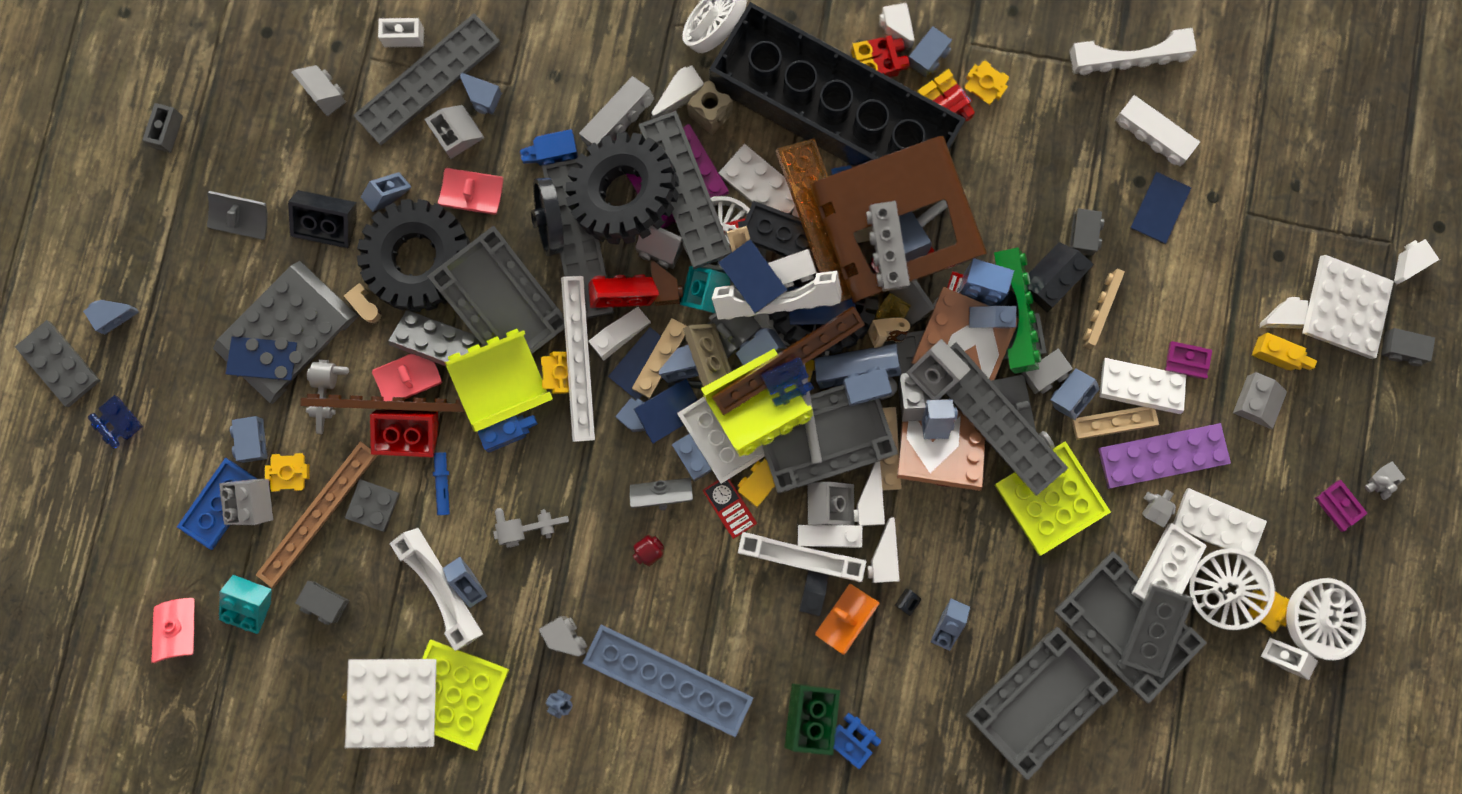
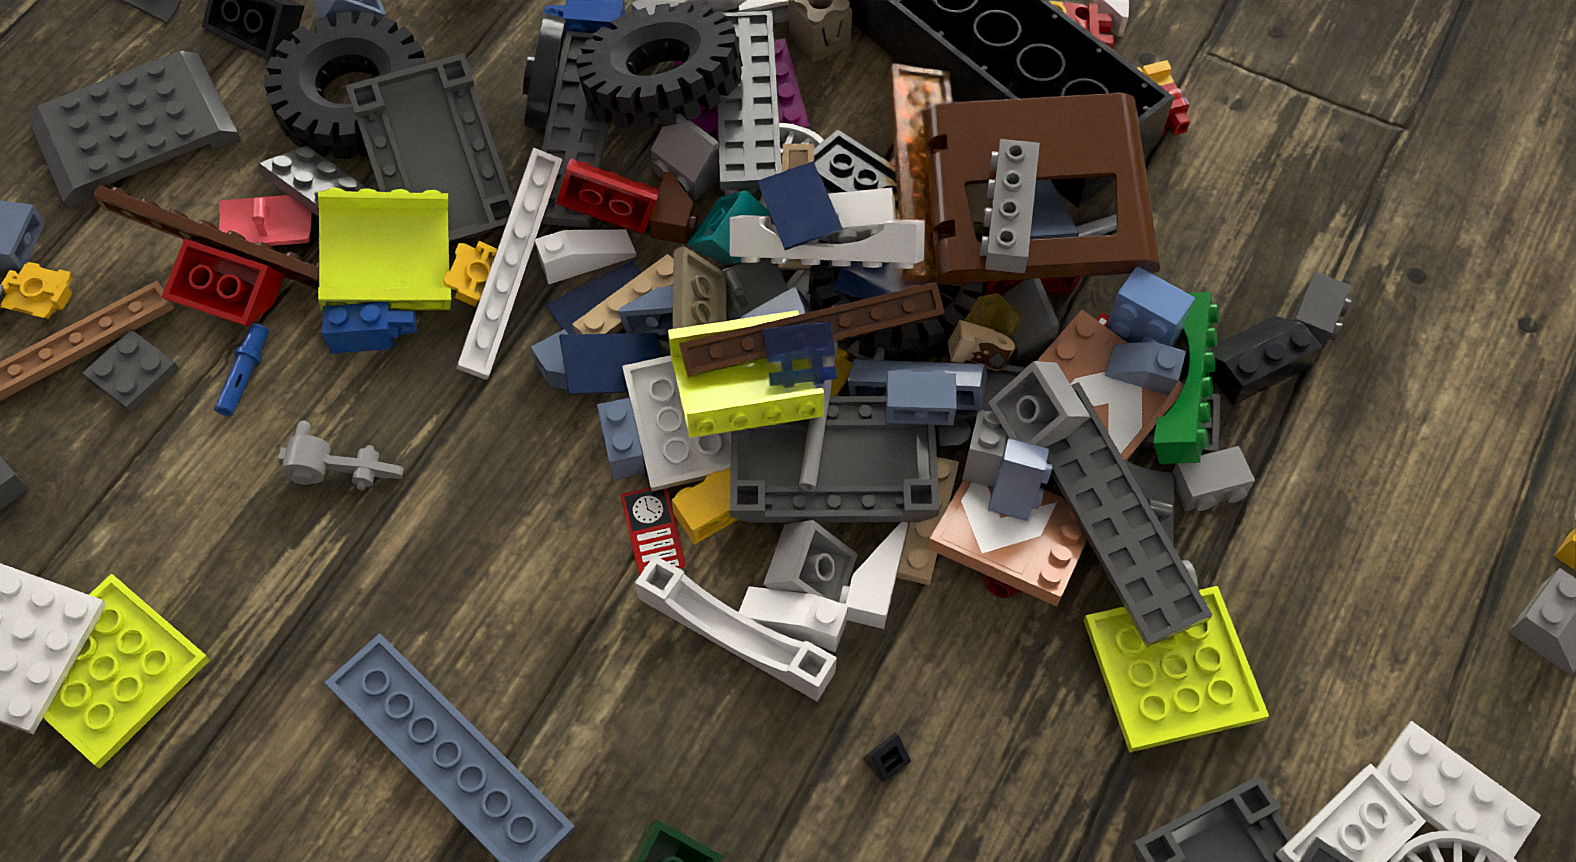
camera: 15 degrees right, 20 degrees down
dark blue window [225,336,297,381] -> none
light grey piece [306,360,349,434] -> none
tan leg [344,283,381,323] -> none
white arch [390,528,483,651] -> none
coral shield [438,168,504,215] -> none
sand blue slope [442,557,487,608] -> none
light grey slope [539,616,587,656] -> none
sand blue gear [546,690,573,719] -> none
dark grey shield [630,477,693,510] -> none
dark red head [633,535,665,566] -> none
white plate [719,144,805,214] -> none
black slope [799,570,829,616] -> none
orange shield [815,584,879,655] -> none
white slope [867,518,899,583] -> none
sand blue brick [908,26,952,77] -> none
sand blue slope [931,599,970,651] -> none
yellow piece [964,60,1009,105] -> none
sand blue brick [1050,368,1100,420] -> none
white arch [1070,28,1197,75] -> none
tan plate [1072,406,1159,440] -> none
tan plate [1083,269,1125,349] -> none
medium lavender plate [1098,423,1231,489] -> none
white plate [1099,358,1186,414] -> none
white brick [1115,95,1200,166] -> none
dark blue window [1130,172,1191,244] -> none
light grey piece [1142,490,1176,527] -> none
magenta plate [1165,341,1212,380] -> none

